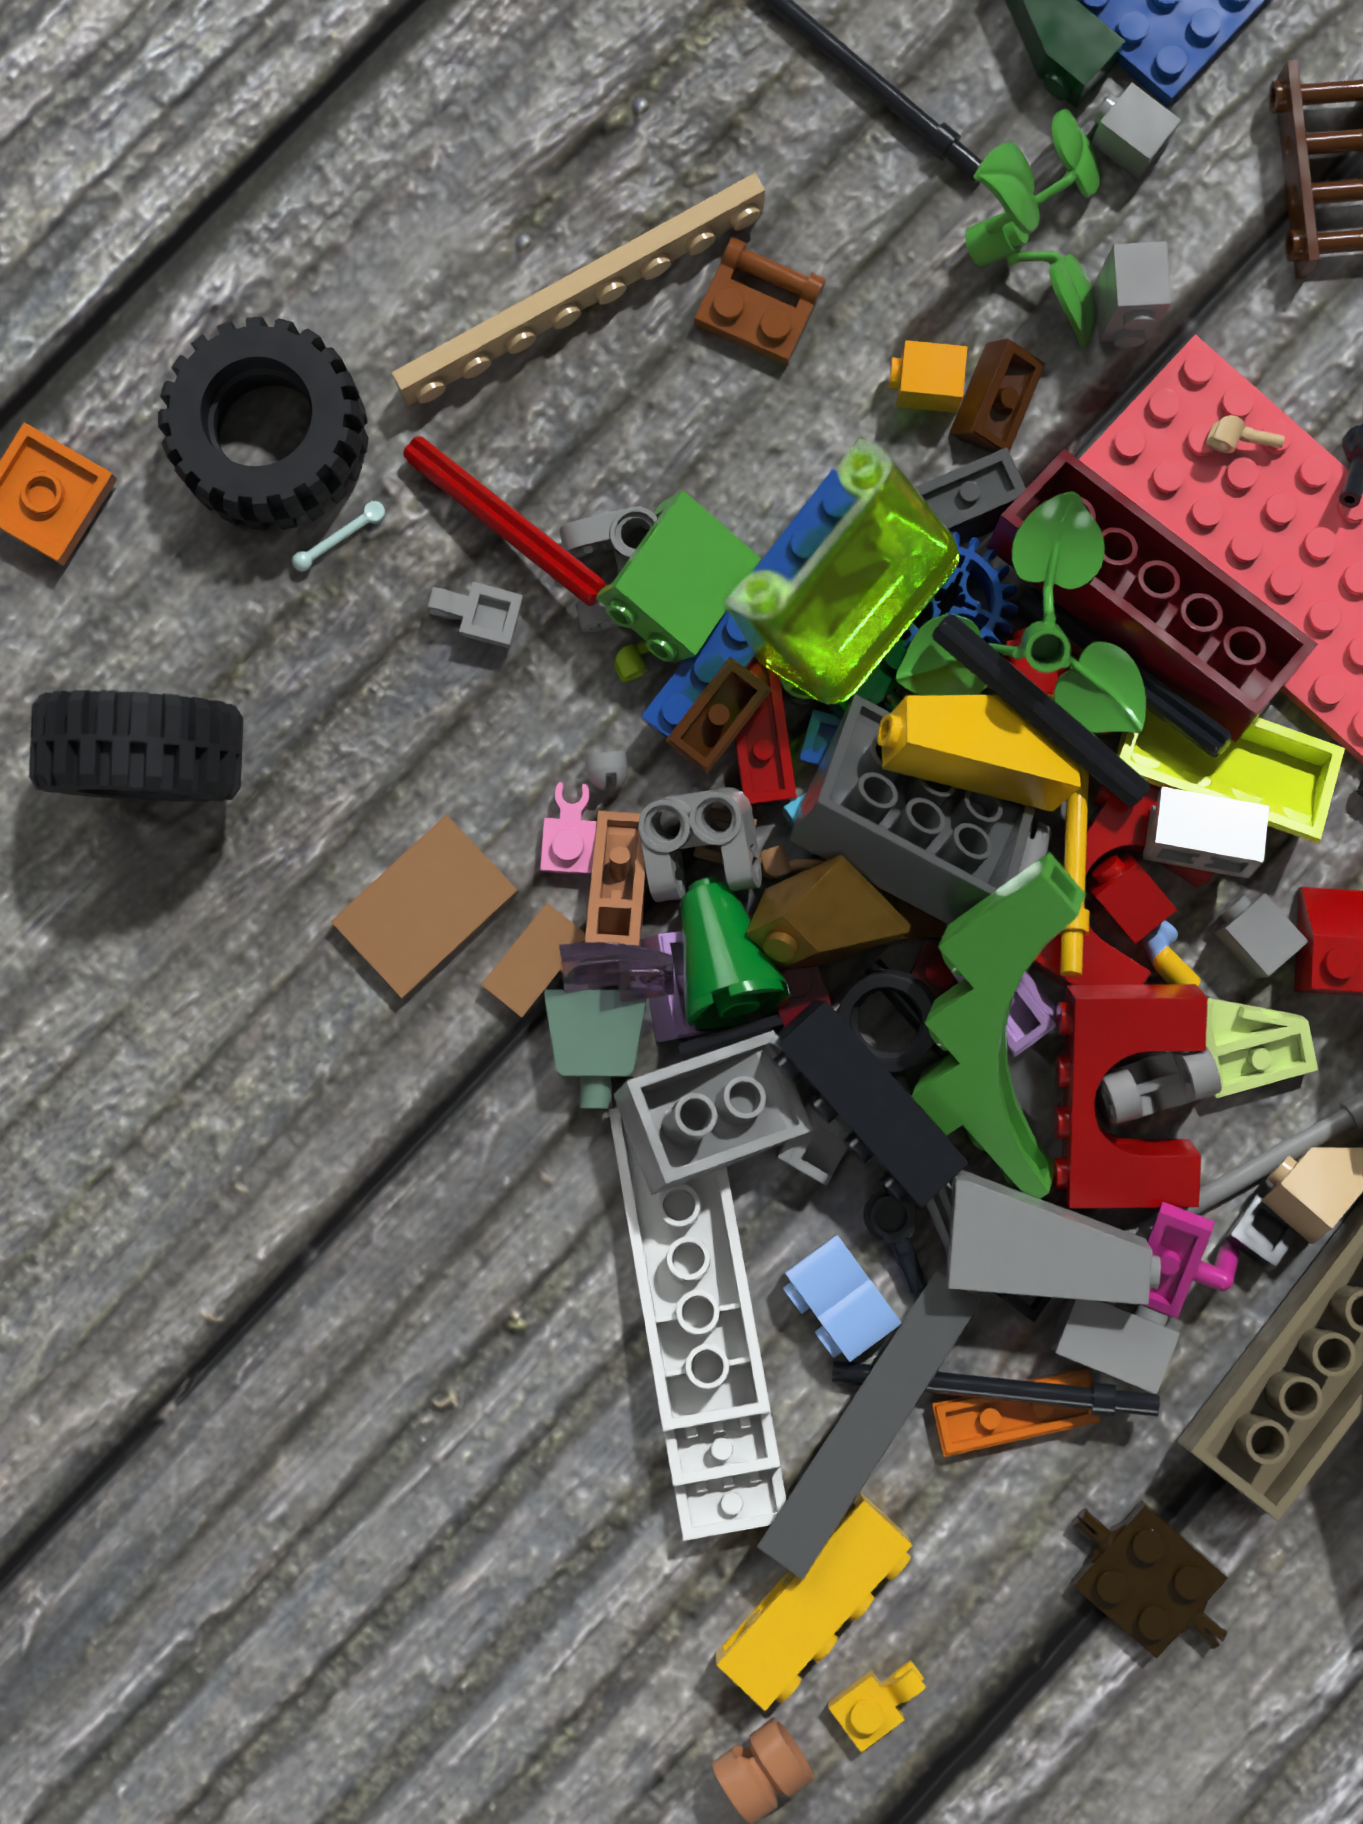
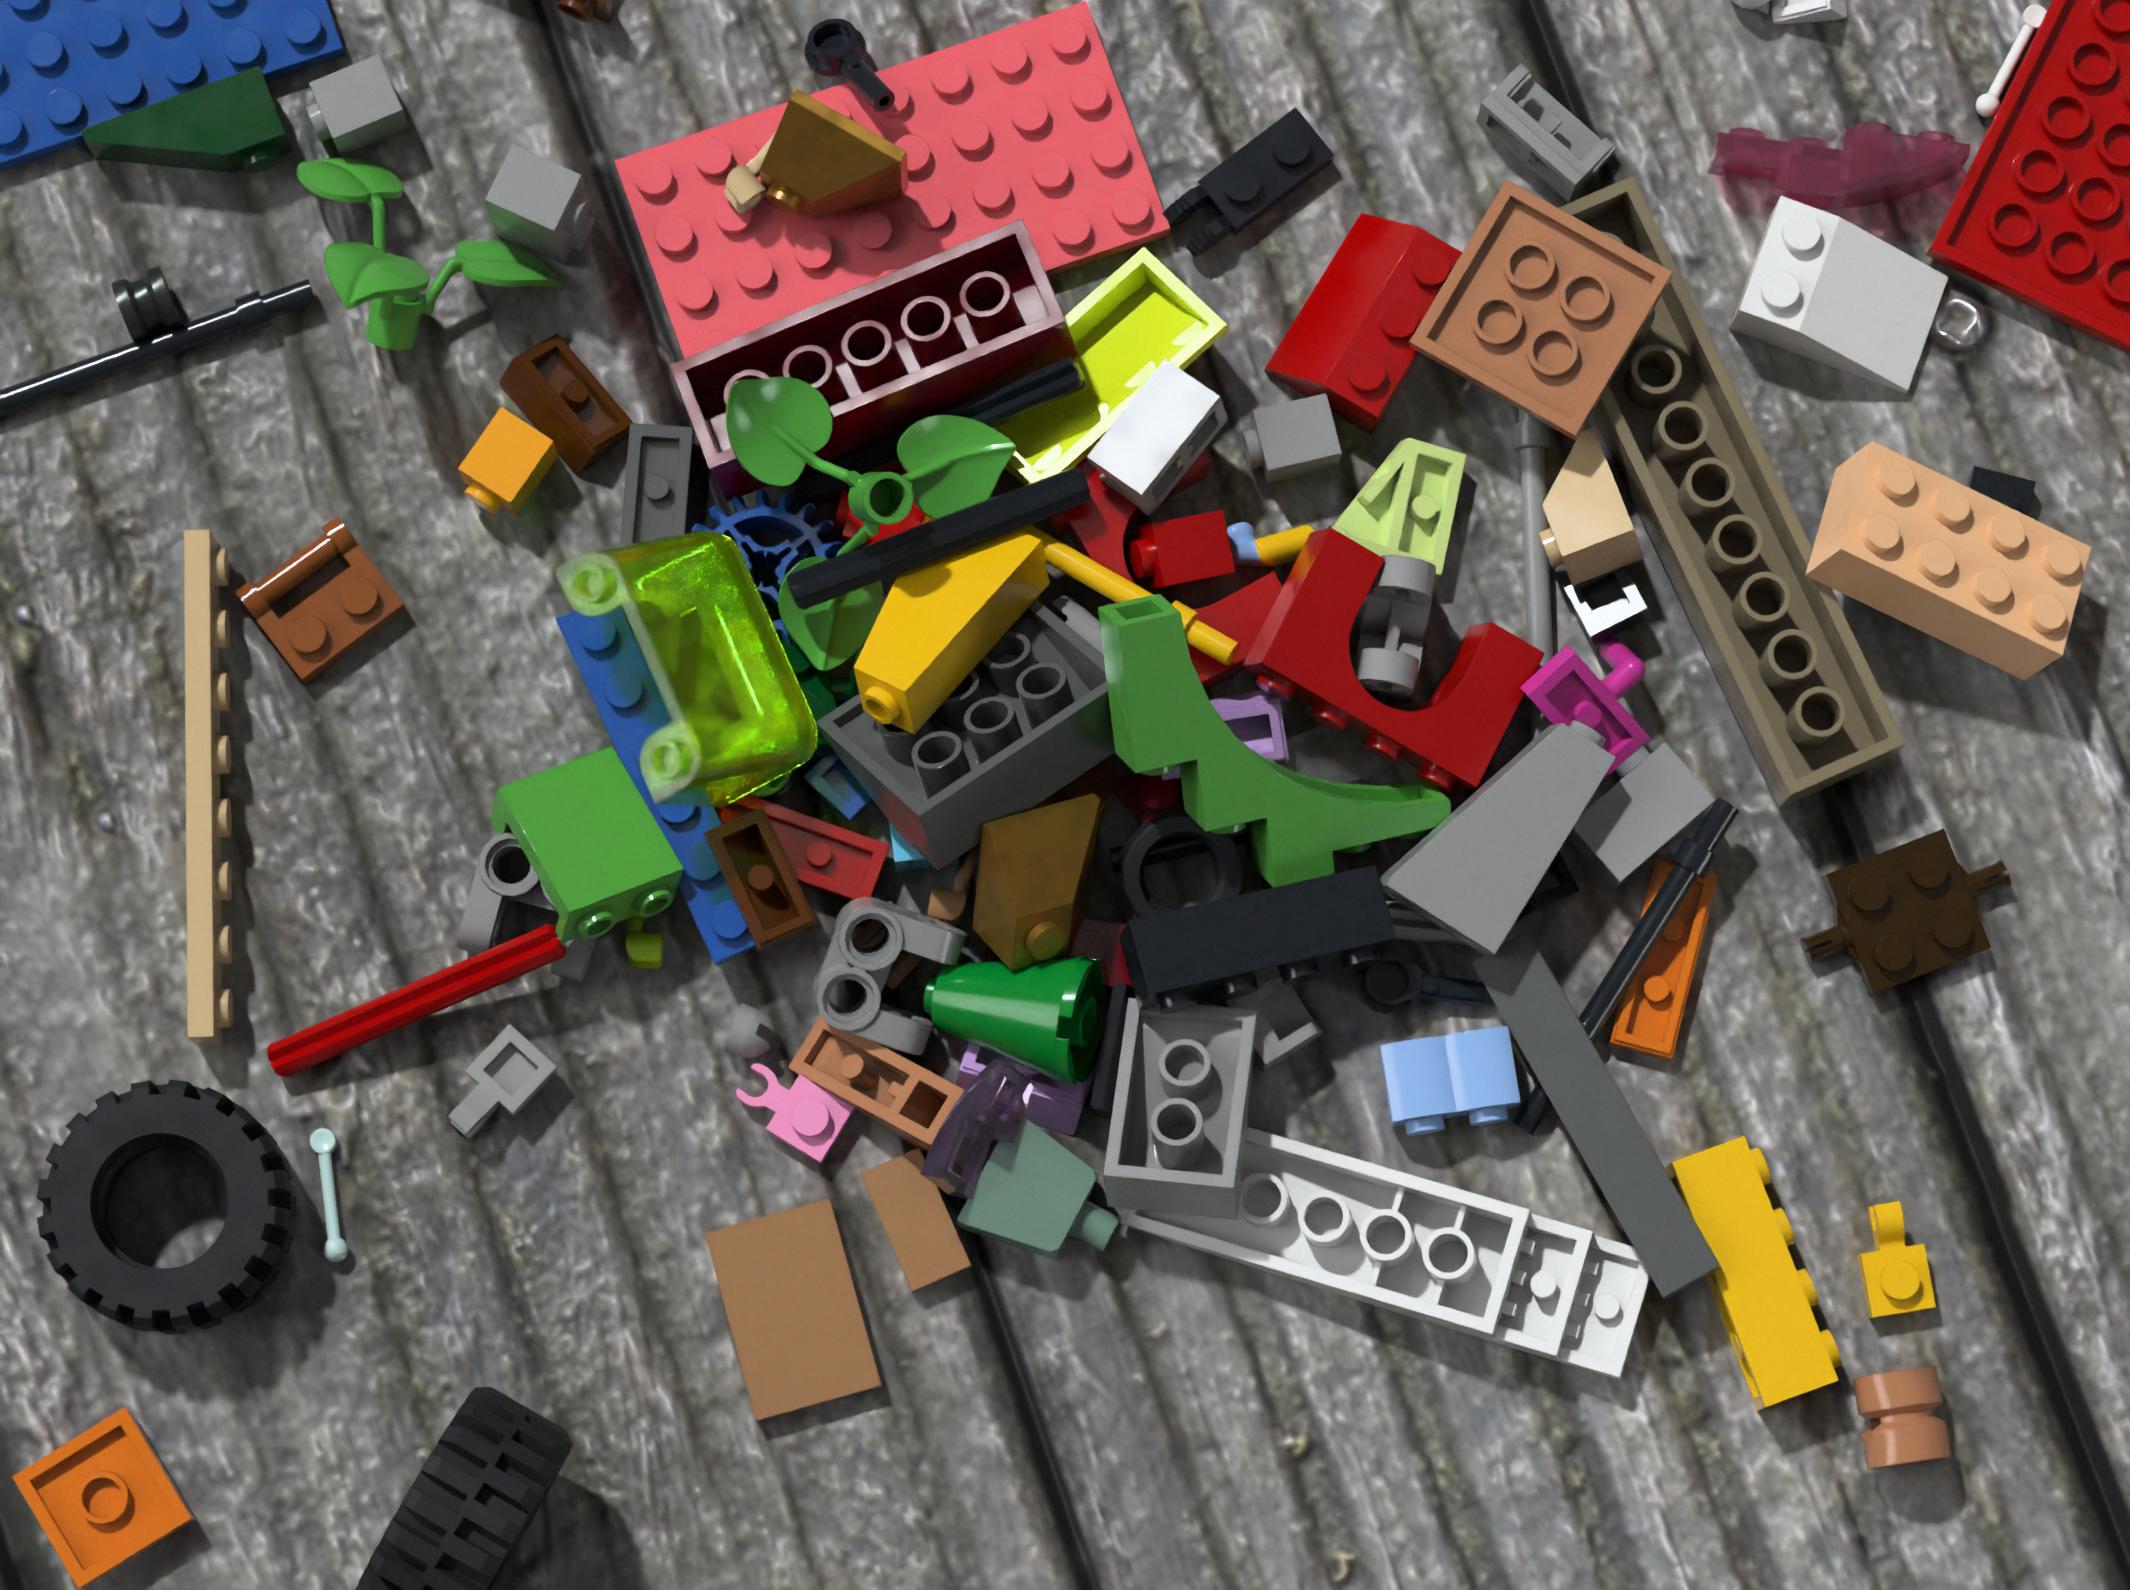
camera: 70 degrees left, 5 degrees down
none -> pearl dark grey wheel [111,266,182,342]
none -> pearl gold slope [760,88,909,219]

